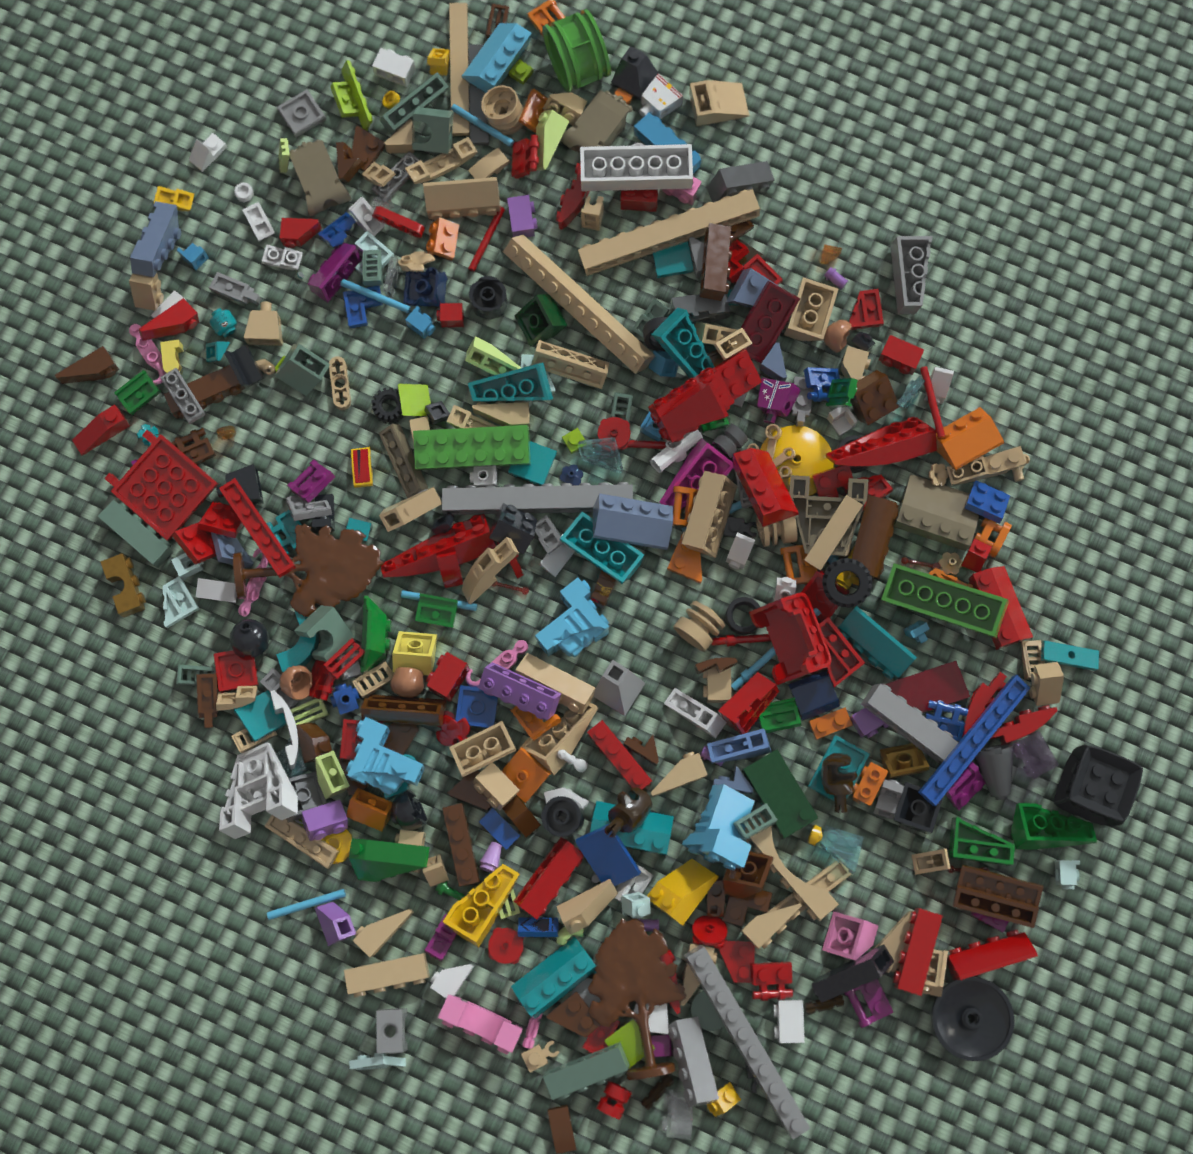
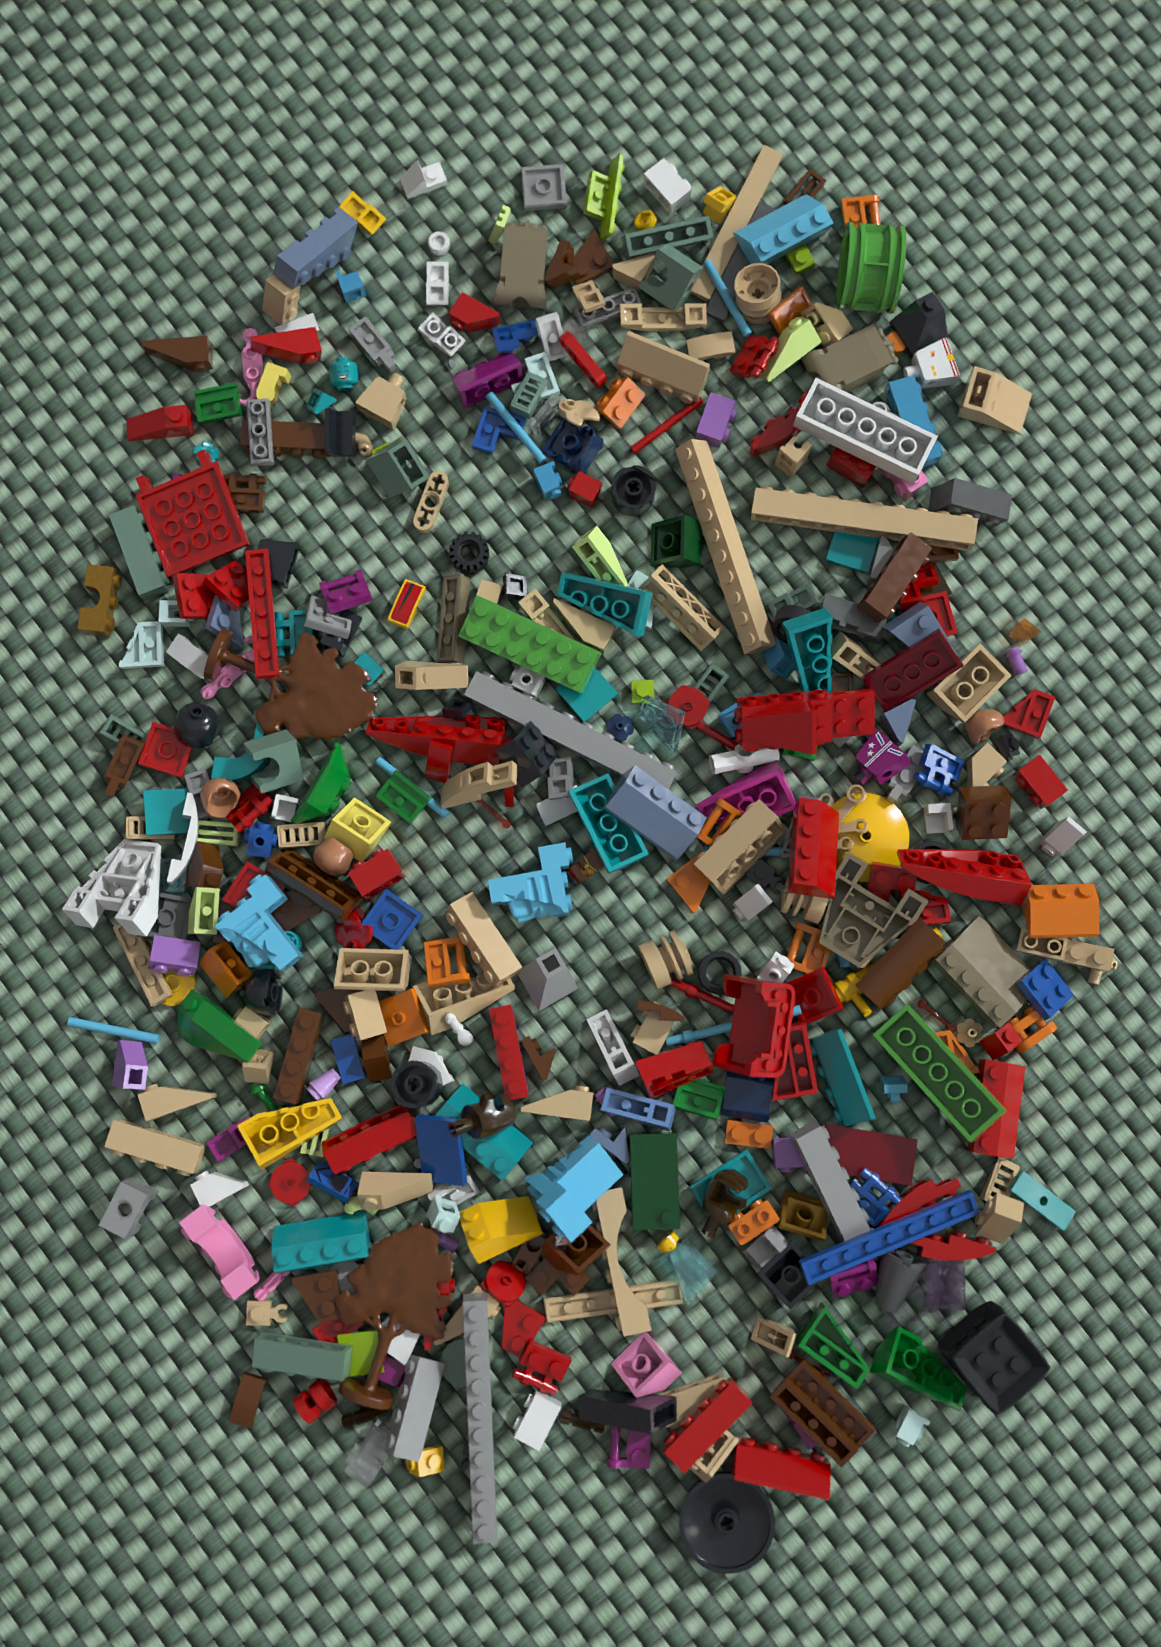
camera: 25 degrees right, 5 degrees up
clear orange tile [216,426,236,440] -> none
tan slope [216,686,258,711] -> none
red tile [323,638,365,680] -> none
light aqua wing [349,1053,406,1070] -> none
lime sticker [398,384,431,416] -> none
bright pink piece [466,640,528,687] -> none
medium lavender brick [478,662,561,720] -> none
dark grey wheel [712,424,748,459] -> none
tan slope [714,328,752,360] -> none
sand green slope [733,803,777,841] -> none
tan slope [741,904,802,949] -> none
tan tile [805,495,863,571] -> none
black tyre [822,558,872,608] -> none
green plate [826,378,858,408] -> none
light grey wedge [891,236,933,314] -> none
clear light blue wing [896,376,925,408] -> none
red bar [920,366,946,439] -> none
tan plant [929,463,948,486] -> none

